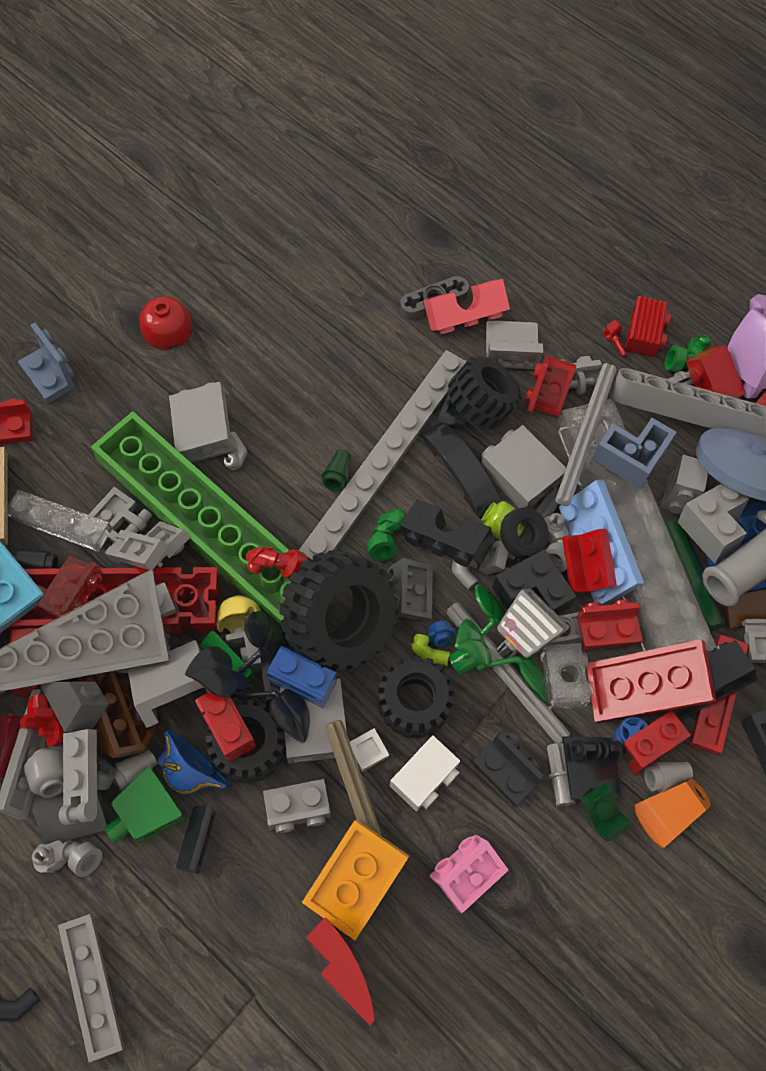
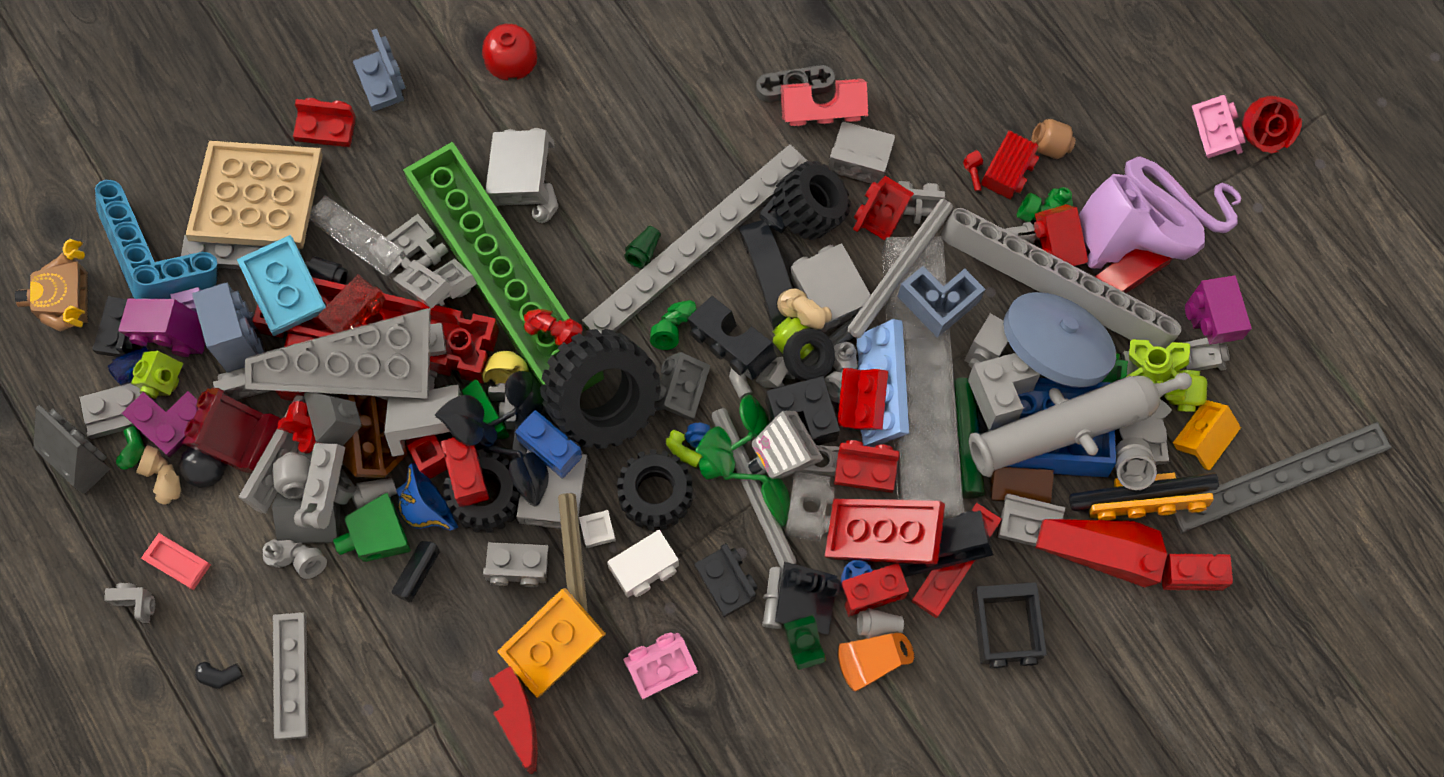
camera: 15 degrees right, 5 degrees up
none -> red slope [406,433,448,479]
none -> tan arm [777,289,832,330]
none -> medium nougat head [1031,119,1075,159]

